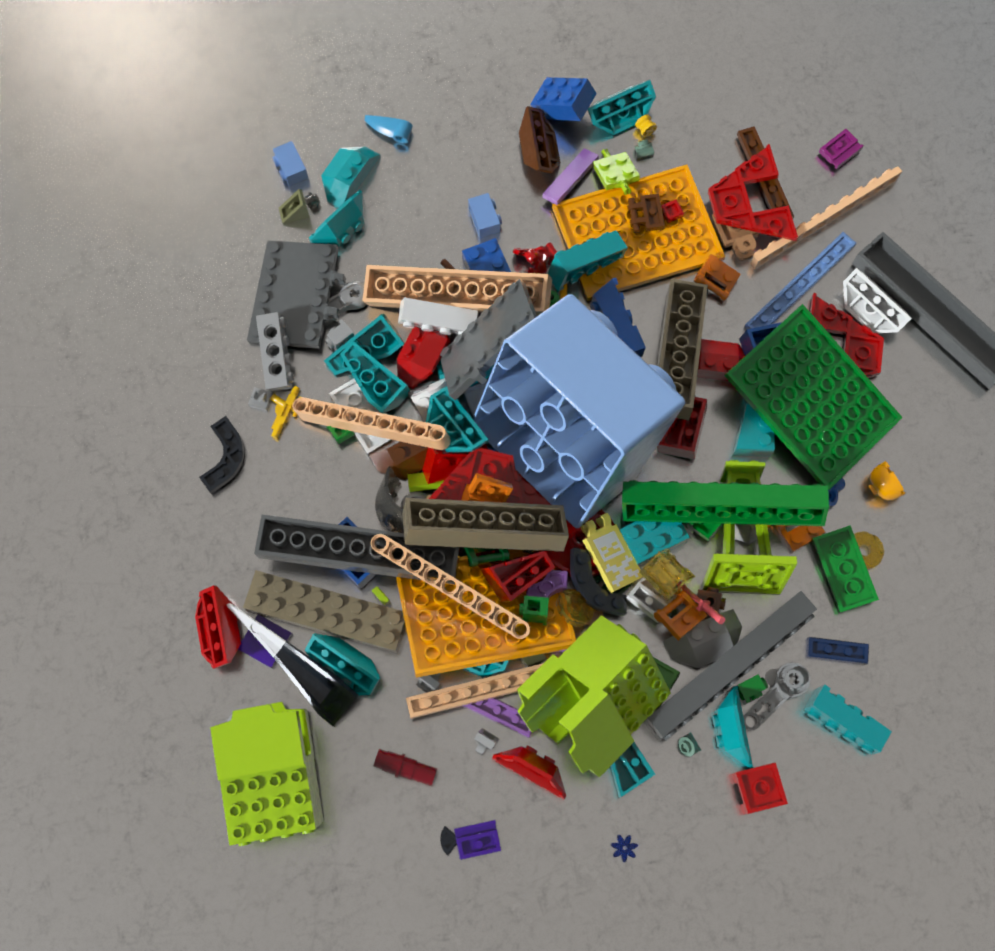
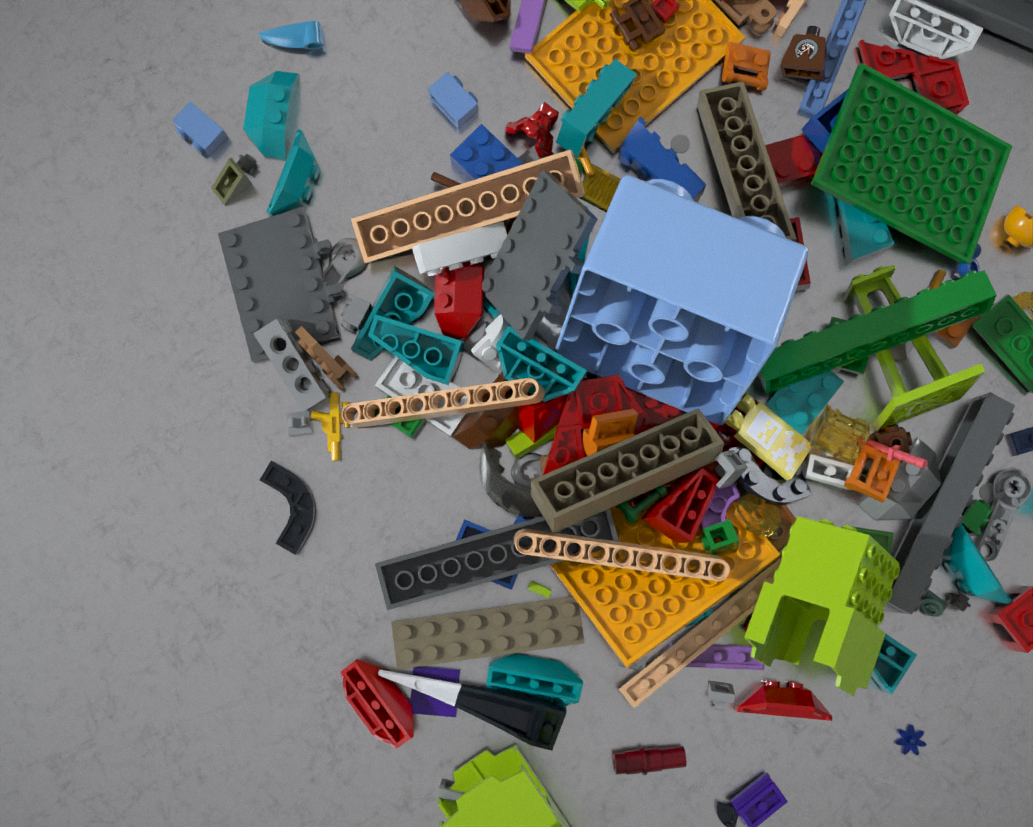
camera: 25 degrees left, 10 degrees up
none -> medium nougat plate [295,326,357,390]
none -> white sticker [671,134,690,153]
none -> light grey panel [715,450,748,489]
none -> reddish brown torso [780,26,827,81]
none -> clear smoke plate [948,591,971,612]

